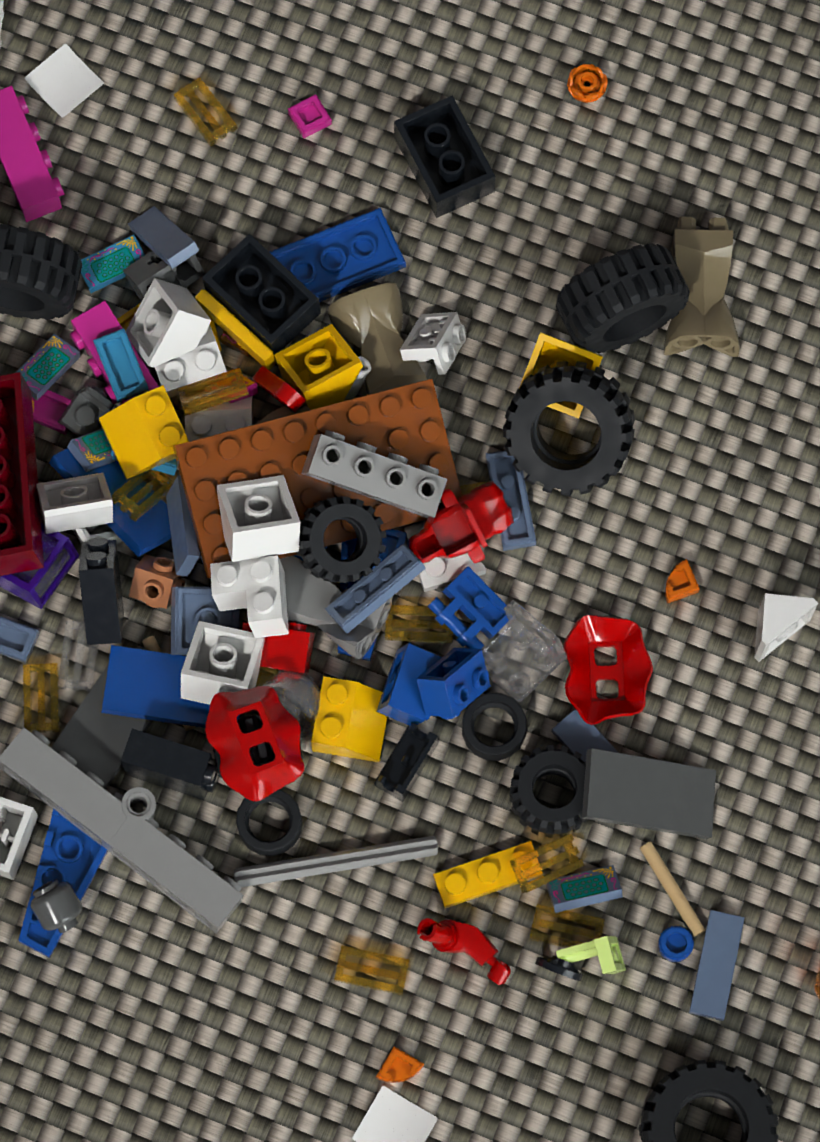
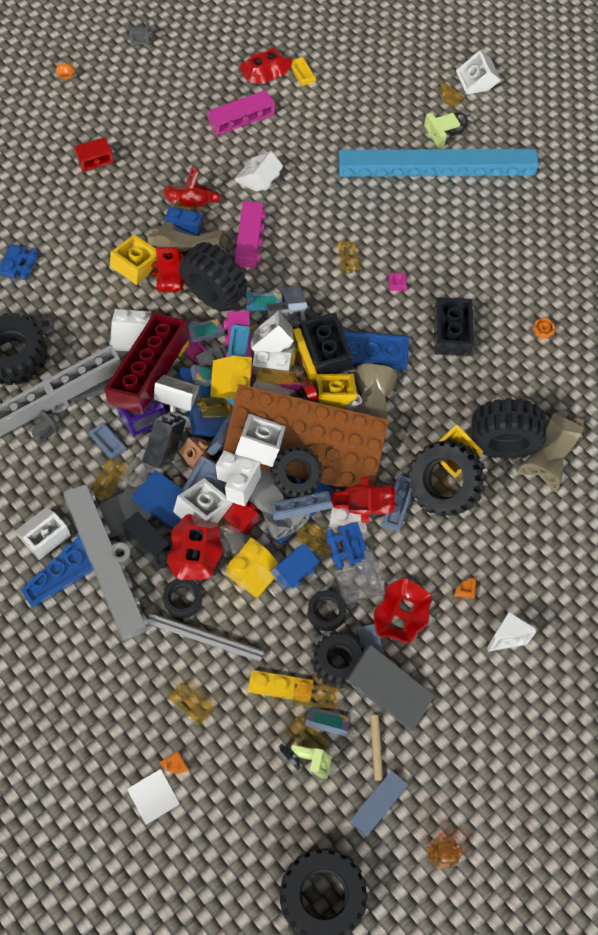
camera: 25 degrees right, 10 degrees down
white sticker [24,44,104,118] -> none
dark grey head [30,879,83,934] -> none
light grey brick [301,430,447,518] -> none
black hinge [374,723,438,802] -> none
white bracket [400,312,466,375] -> none
blue brick [416,648,491,719] -> none
red arm [417,918,511,985] -> none
blue tile [658,926,694,962] -> none

